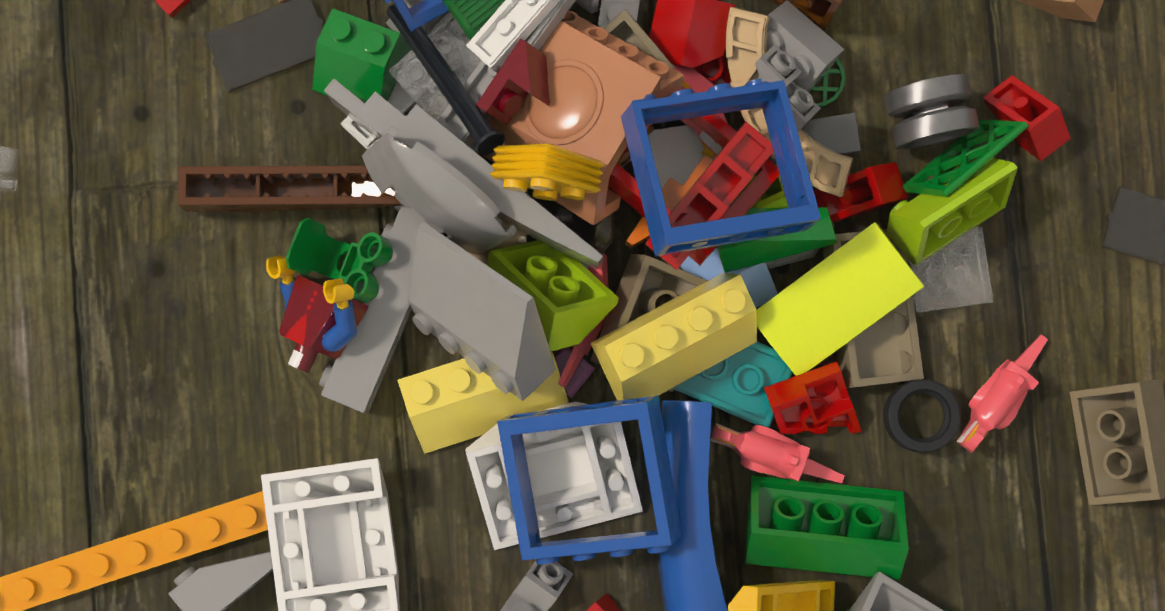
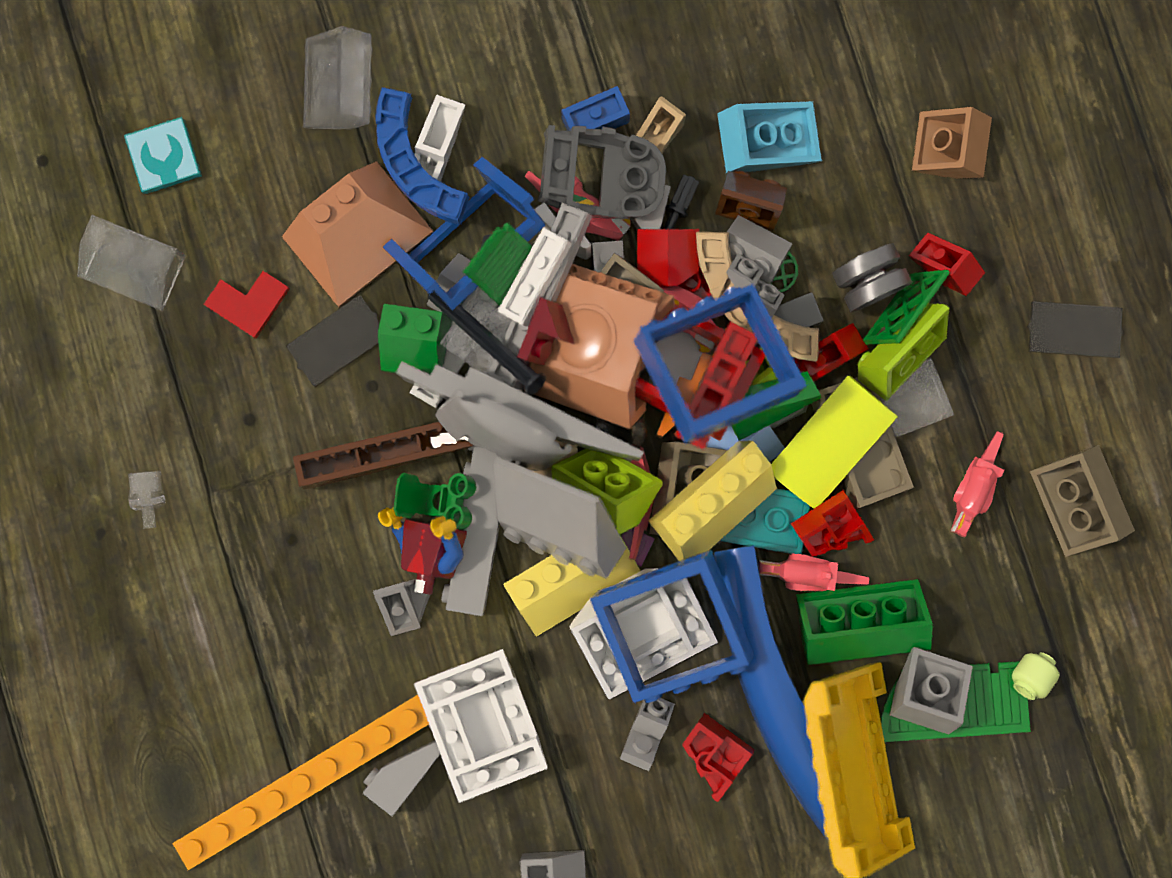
camera: 10 degrees left, 0 degrees up
yellow brick [490,143,604,201] -> none
black tyre [883,379,961,452] -> none
none -> light grey slope [373,577,436,636]

